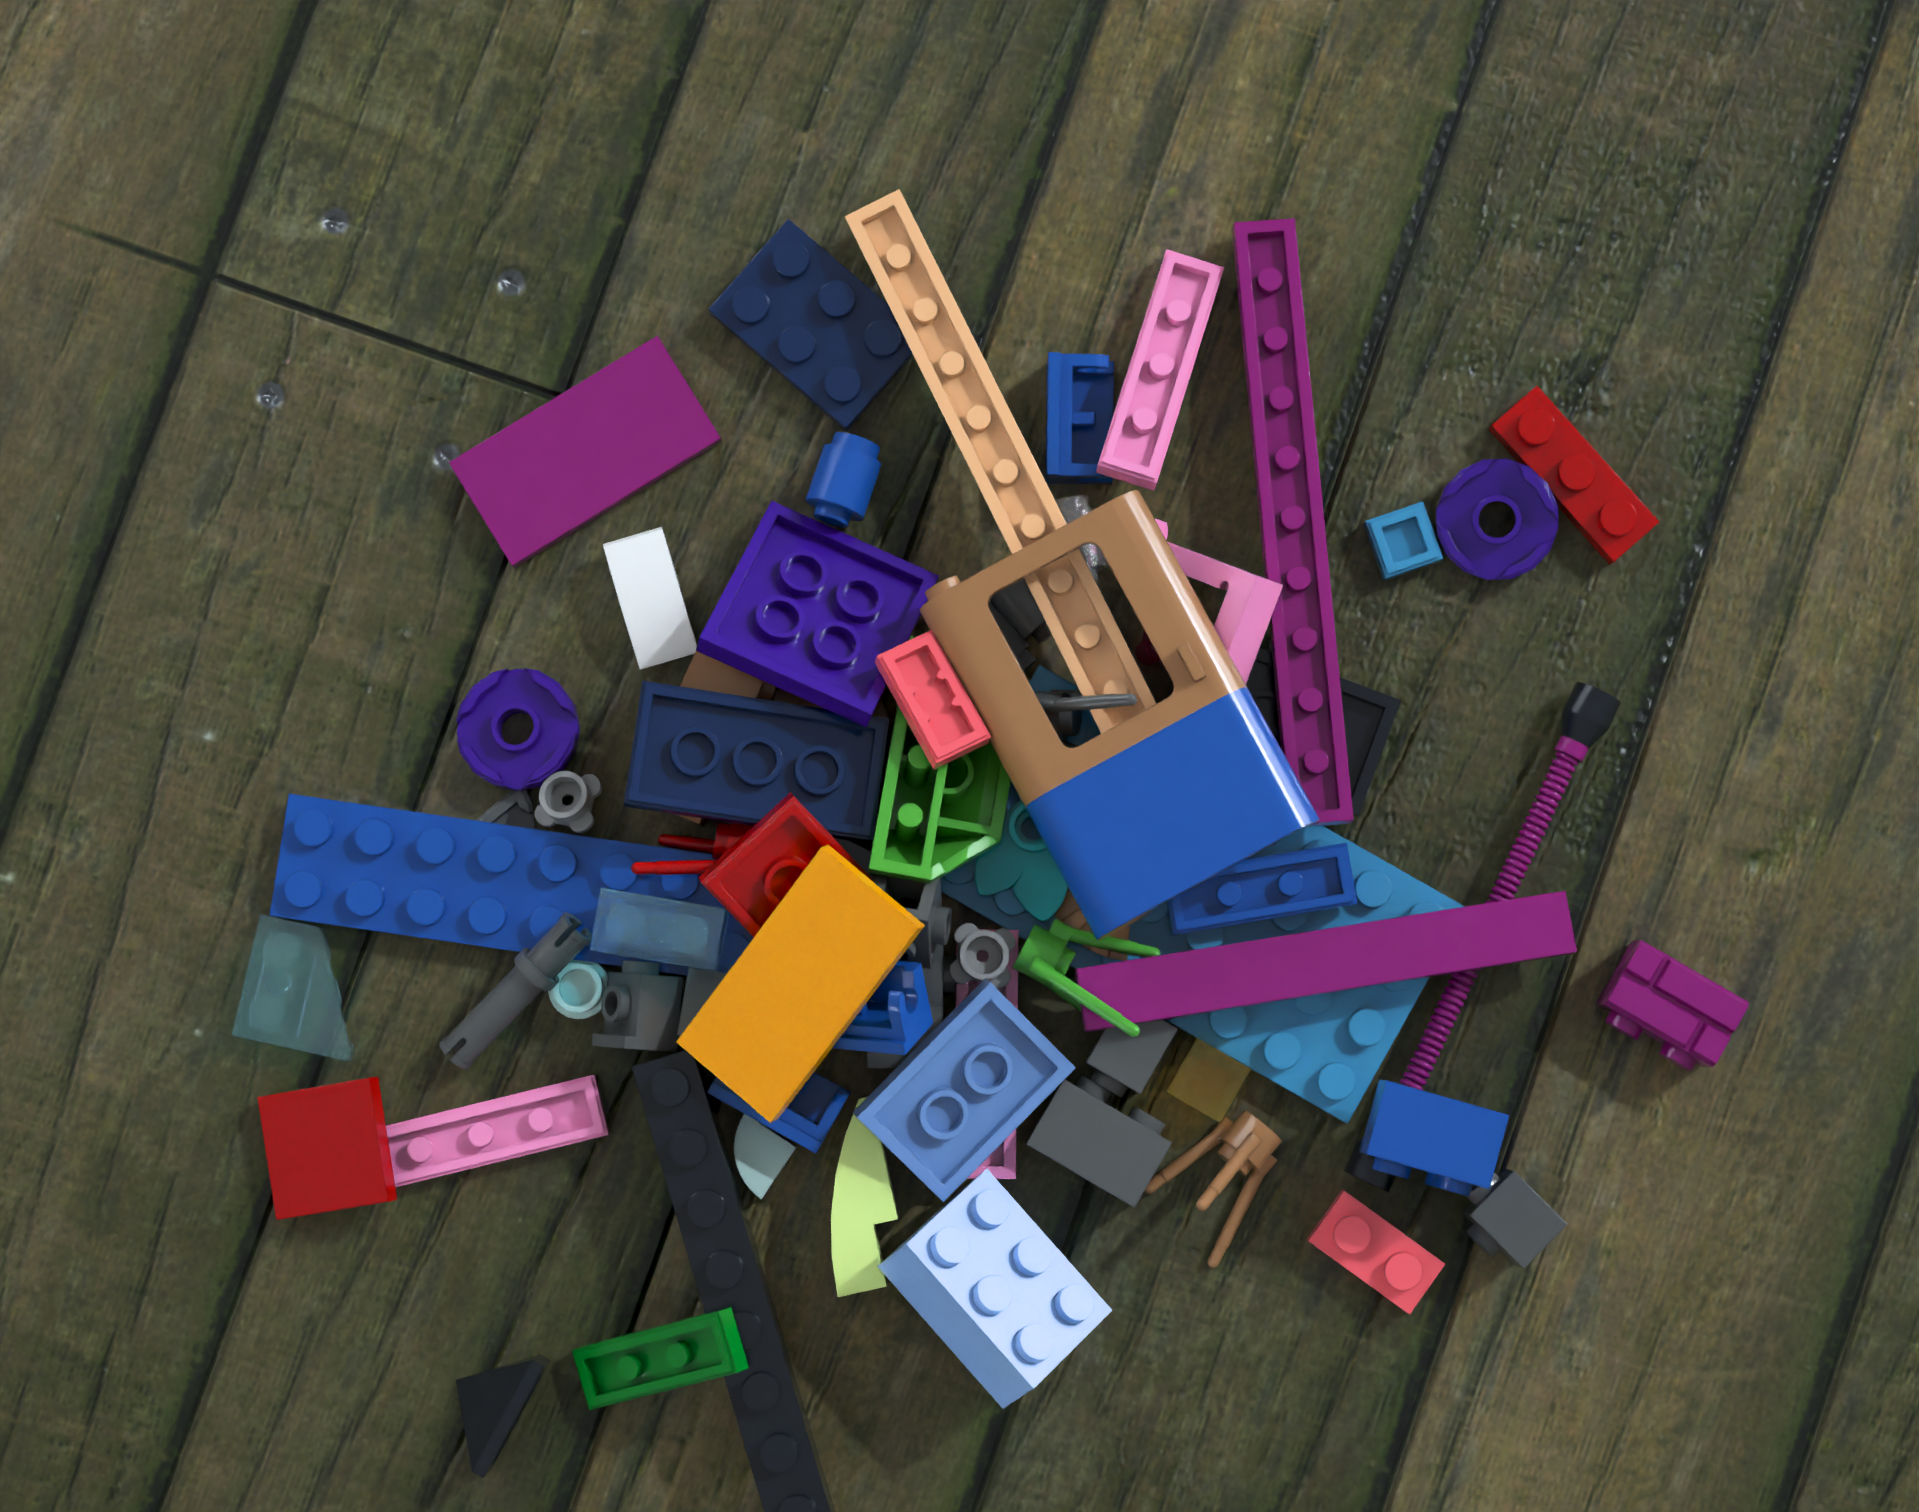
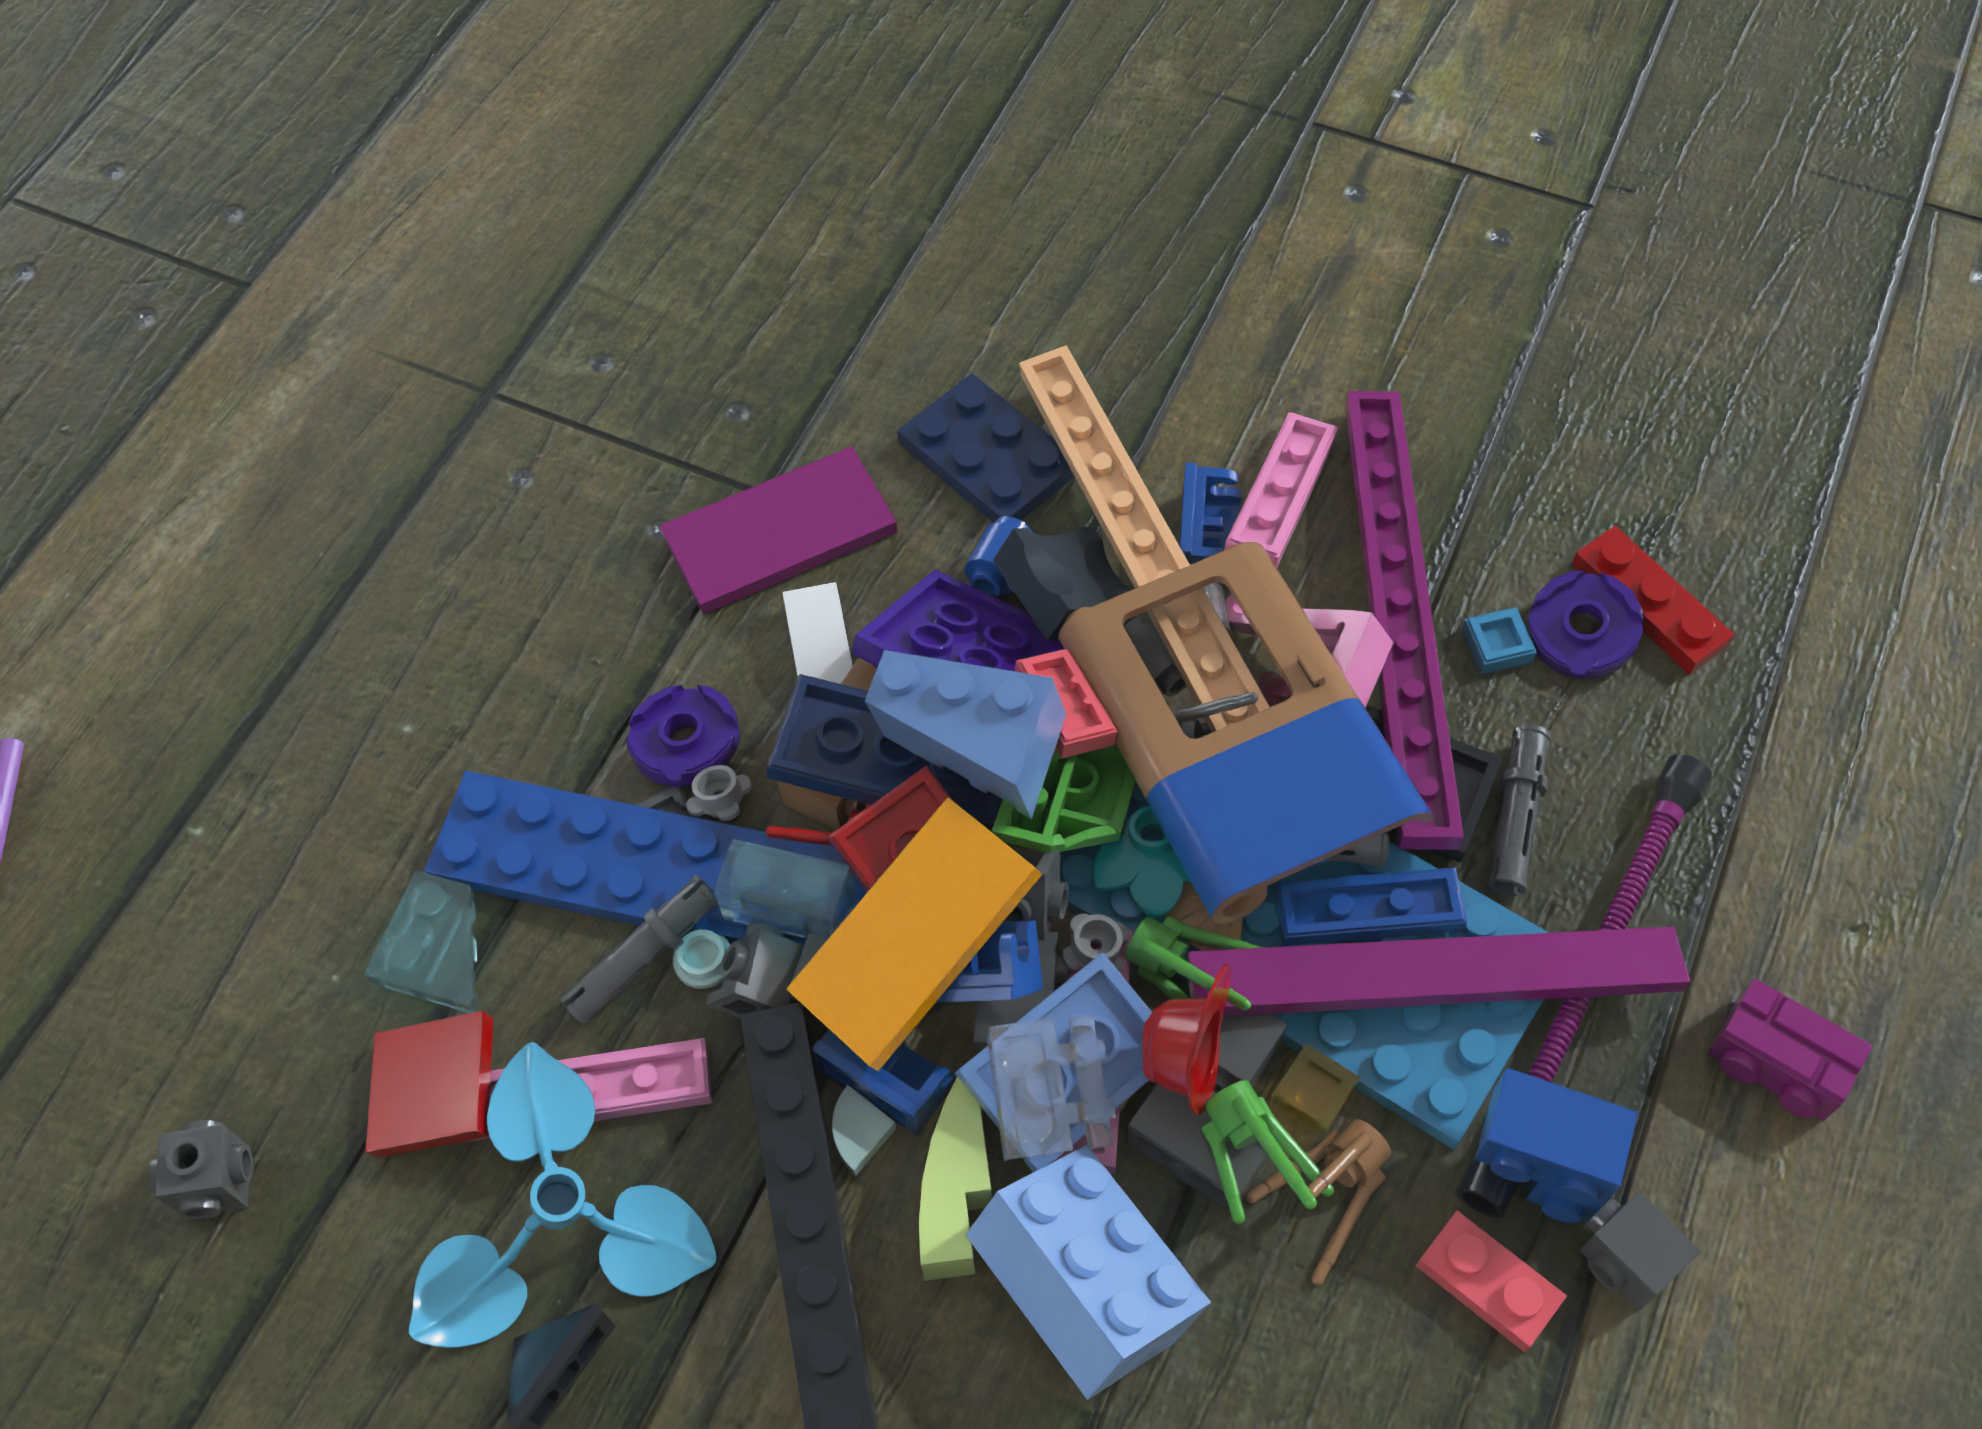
camera: 10 degrees right, 25 degrees down
green tile [572,1307,749,1410] -> none
none -> dark grey brick [149,1120,253,1219]
none -> medium azure plant [409,1042,717,1348]
none -> medium blue wedge [865,650,1066,819]
none -> clear plate [986,1015,1116,1161]
none -> black brick [993,527,1143,641]
none -> red piece [1142,964,1231,1116]
none -> bright green plant [1201,1080,1334,1224]
none -> dark grey pin [1487,724,1551,896]

